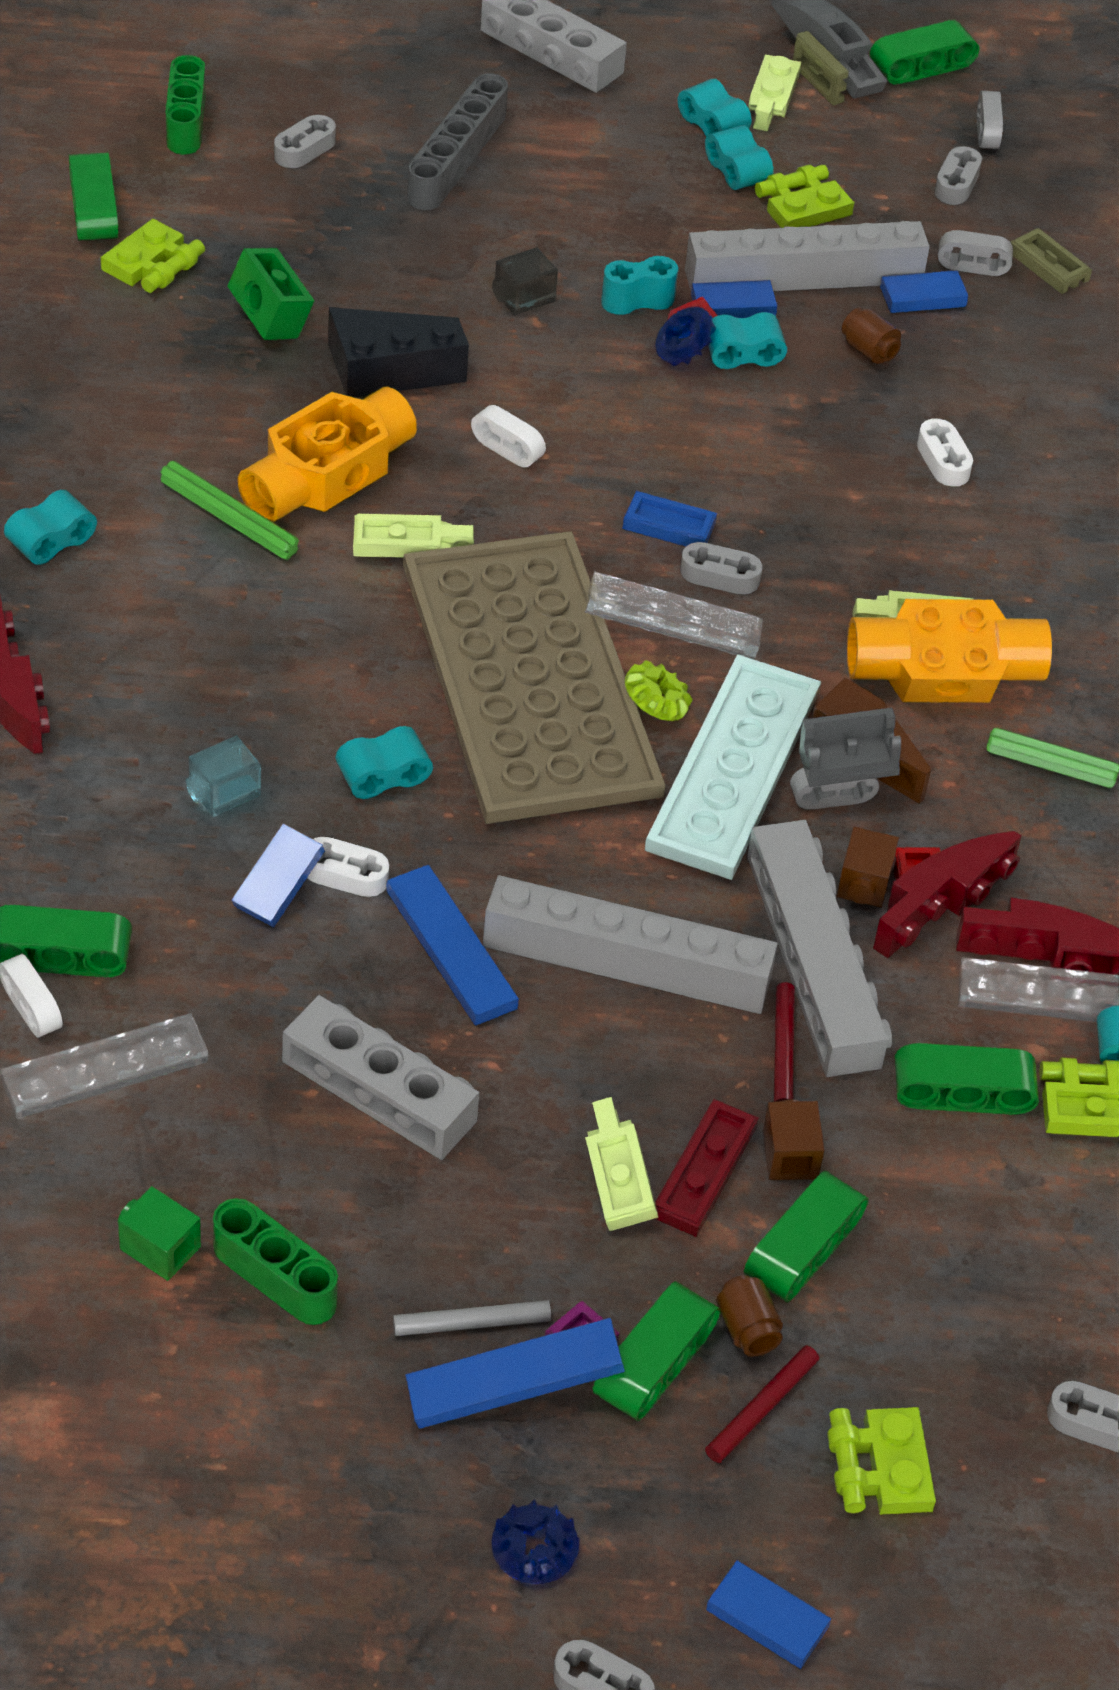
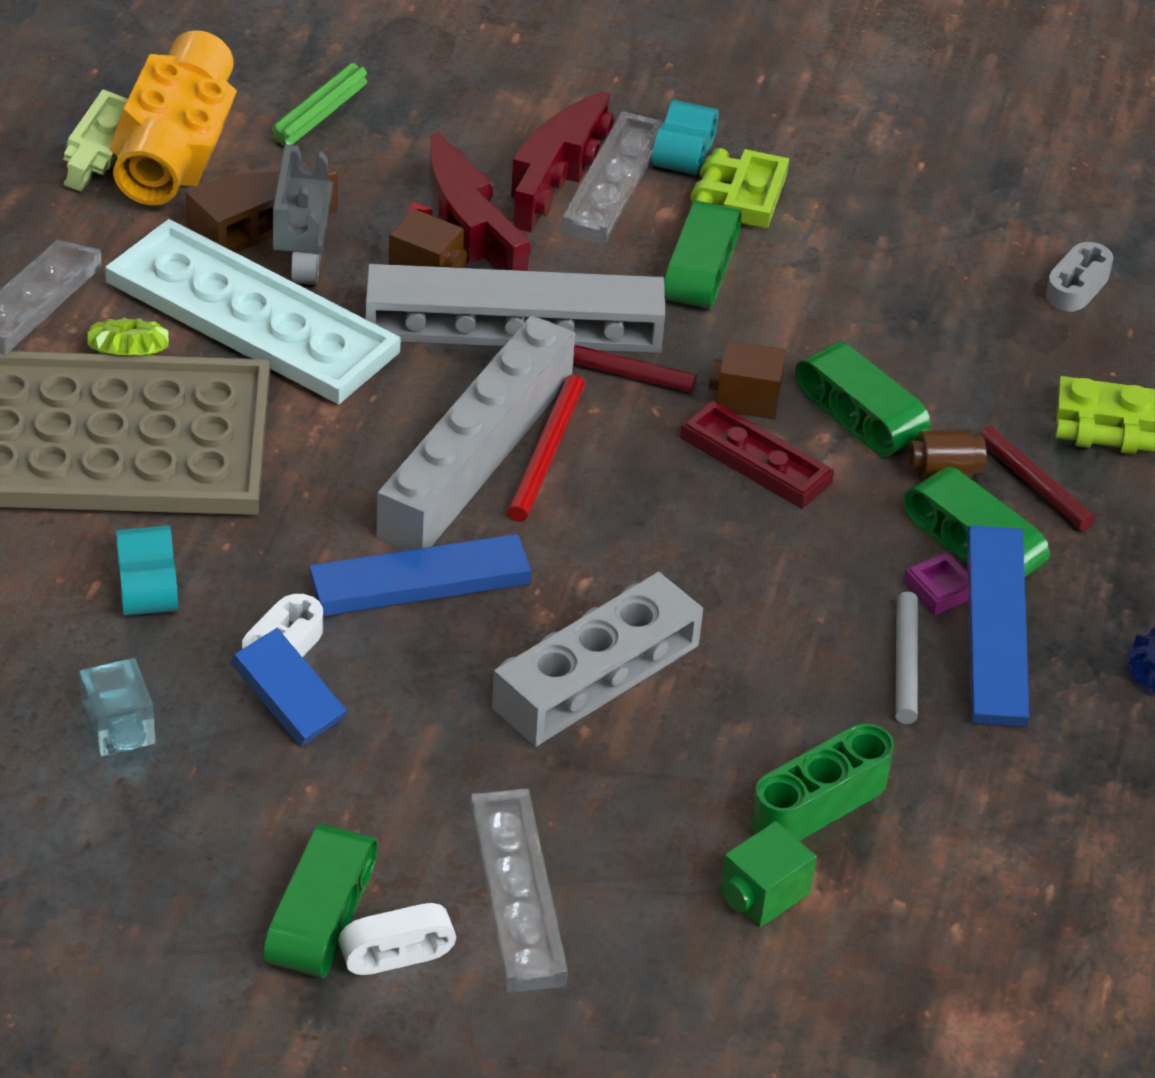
camera: 75 degrees left, 5 degrees down
yellowish green hinge [585,1097,658,1231] -> none
none -> red bar [508,375,585,522]

